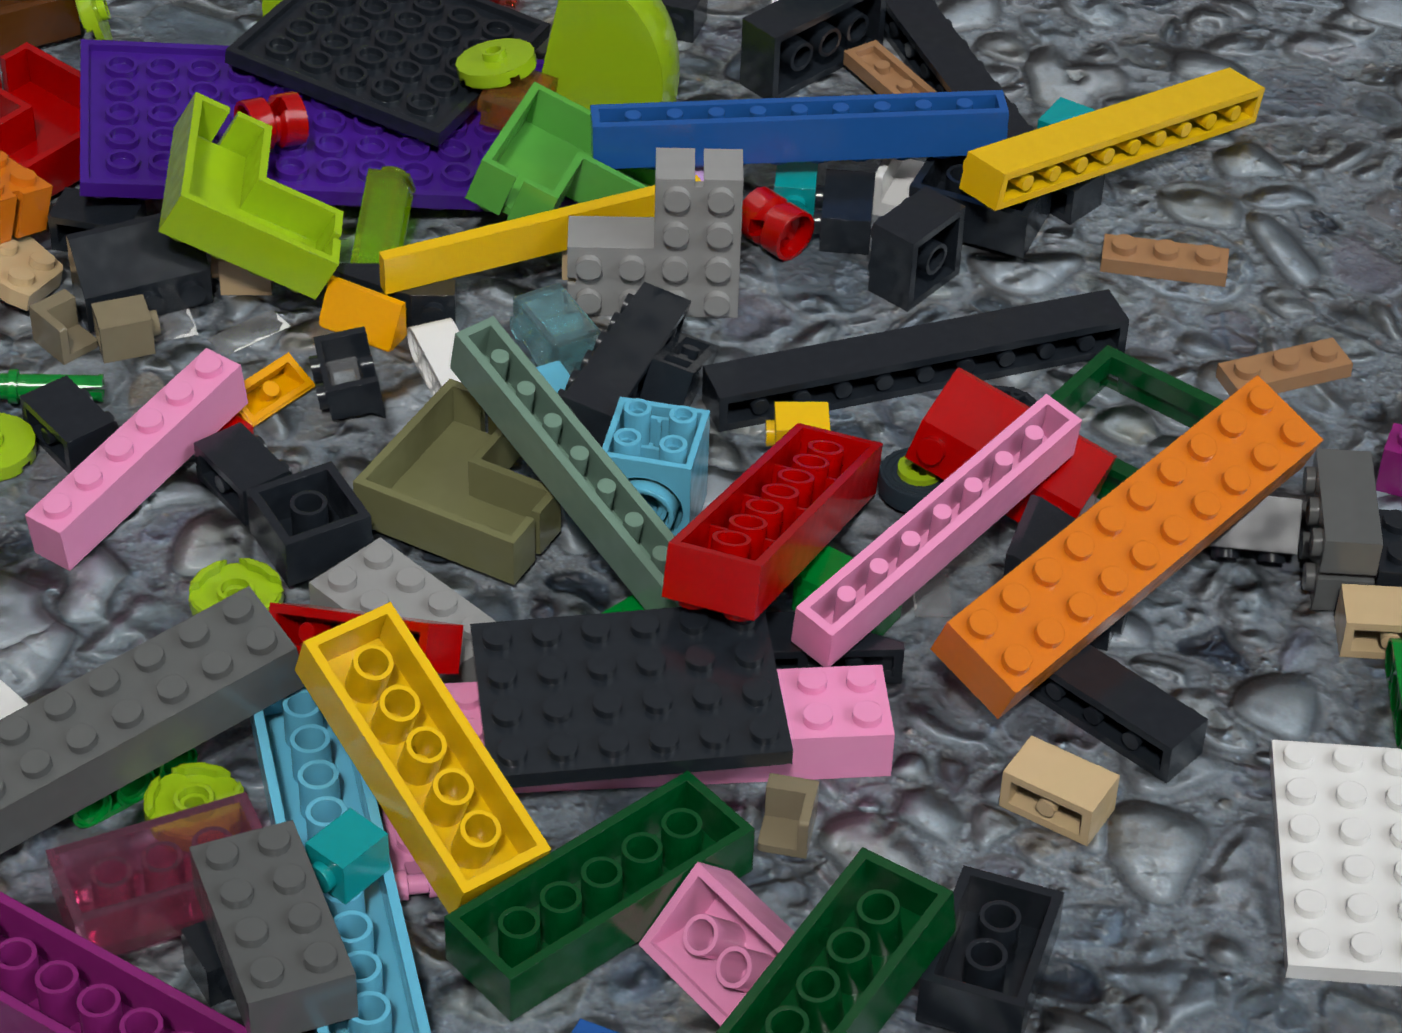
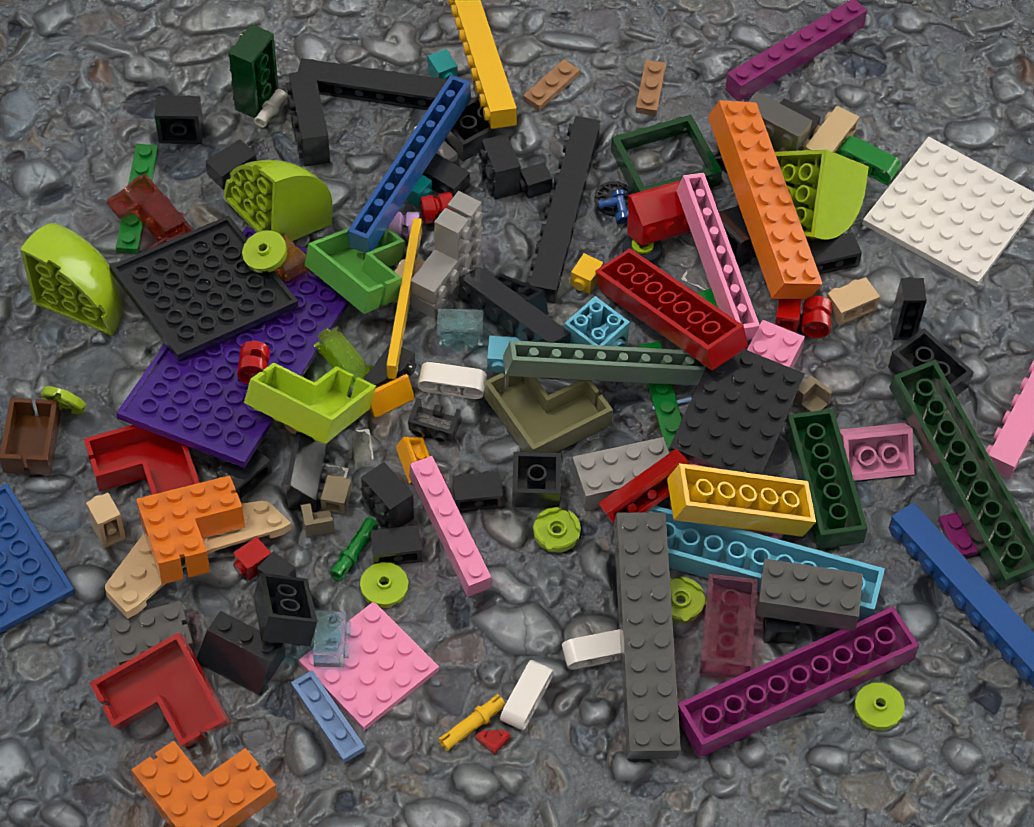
camera: 60 degrees left, 15 degrees up
teal brick [305,808,390,905] -> none
medium nougat plate [843,40,937,94] -> none
none -> black brick [360,462,414,529]
none -> black brick [520,162,553,199]
none -> lime brick [775,149,869,239]
none -> red brick [775,299,802,333]
none -> red wheel [802,296,832,338]
none -> black brick [890,277,927,340]

